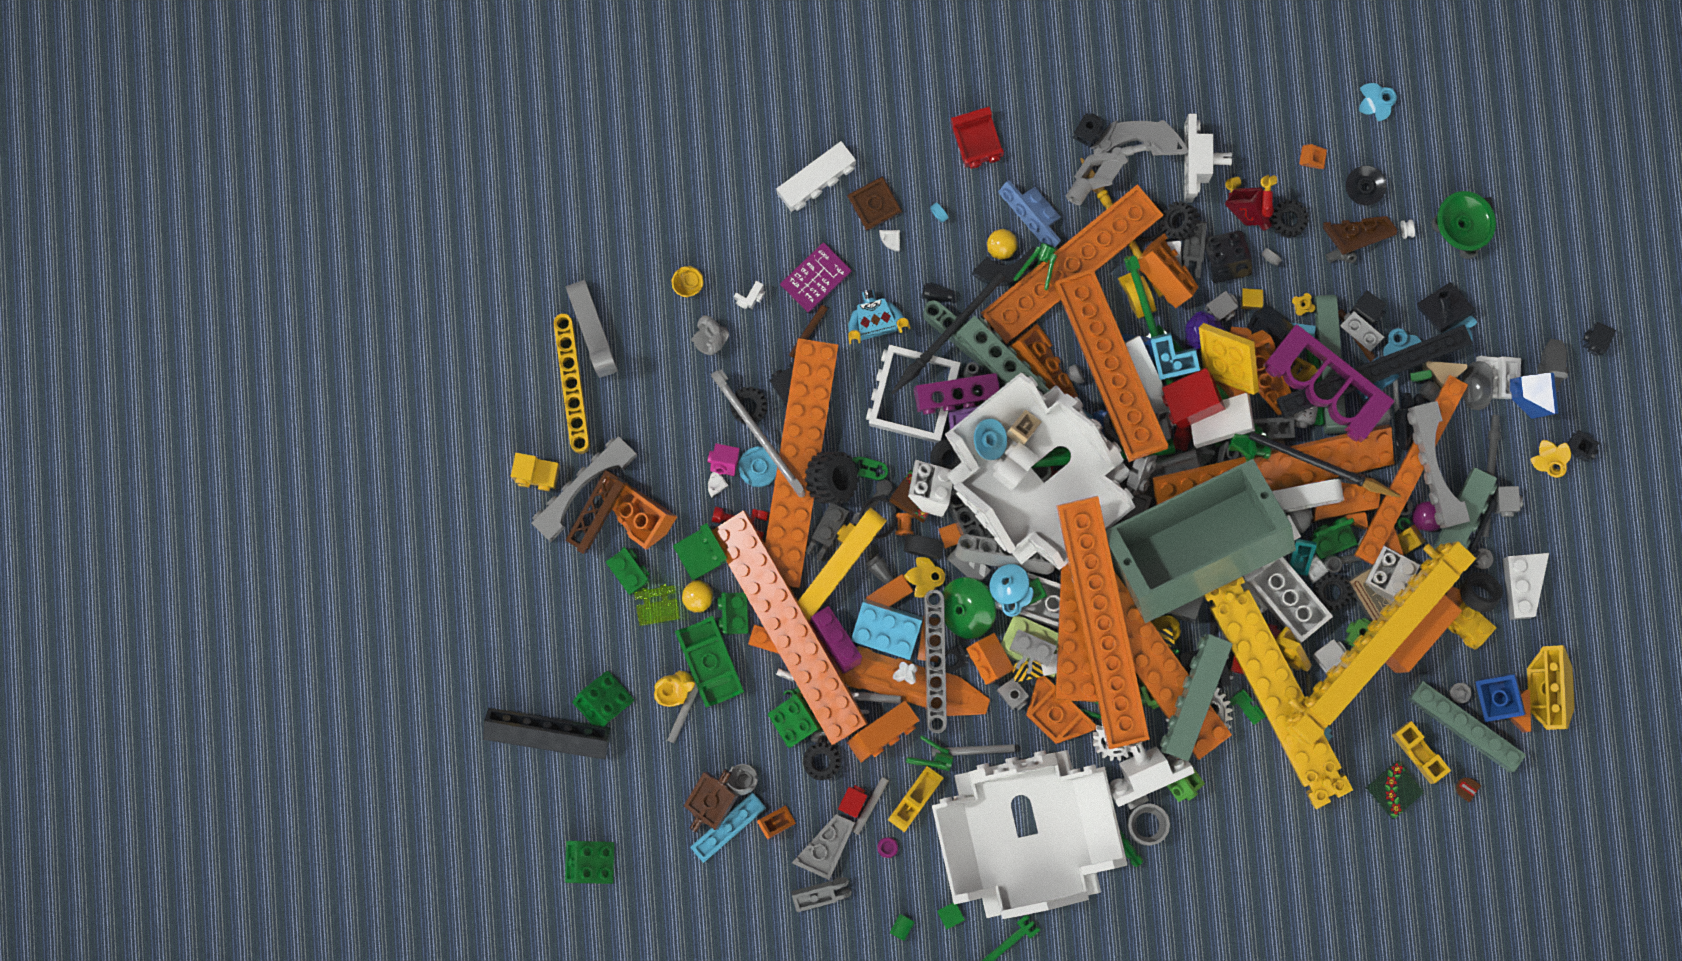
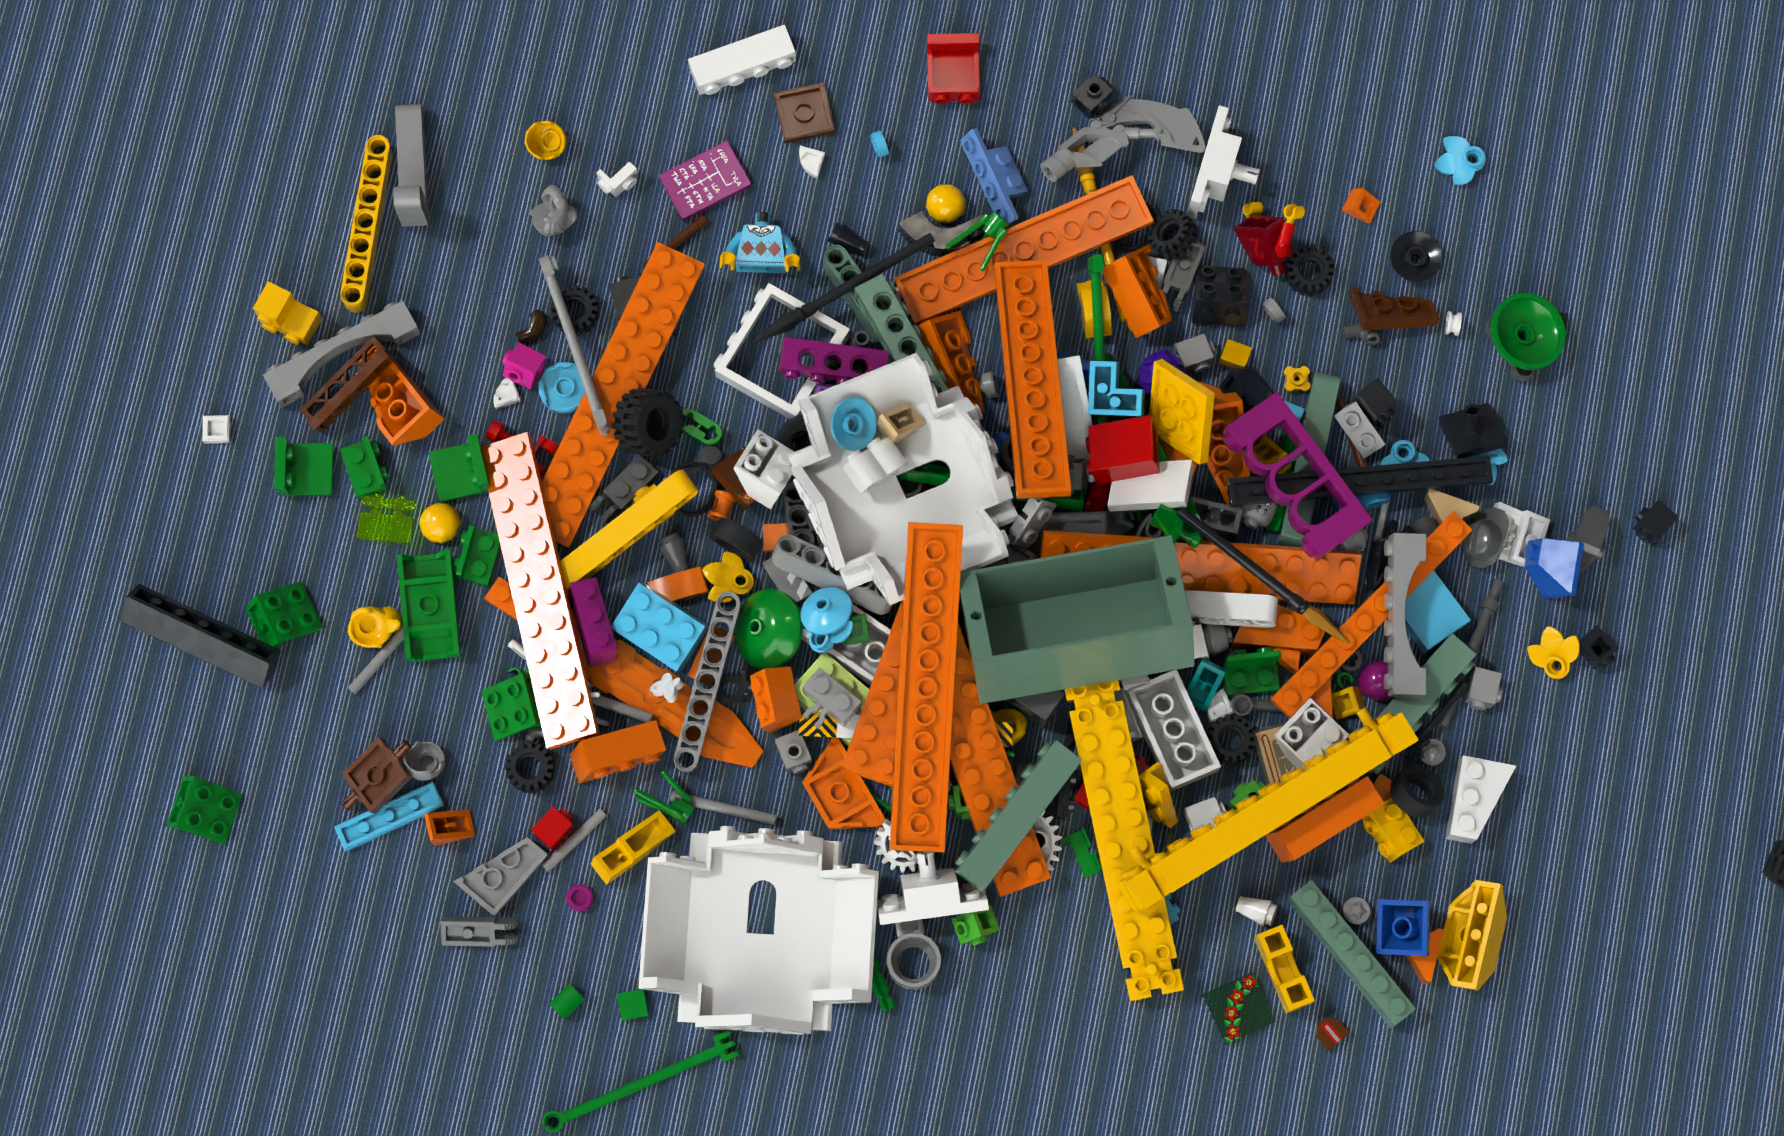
camera: 10 degrees right, 5 degrees down
green tile [1410,370,1432,383] -> none
none -> white tile [202,415,231,444]
none -> green bracket [274,437,333,496]
none -> dark brown arm [516,310,547,344]
none -> white cone [1236,896,1278,927]
none -> medium azure brick [1405,570,1471,655]

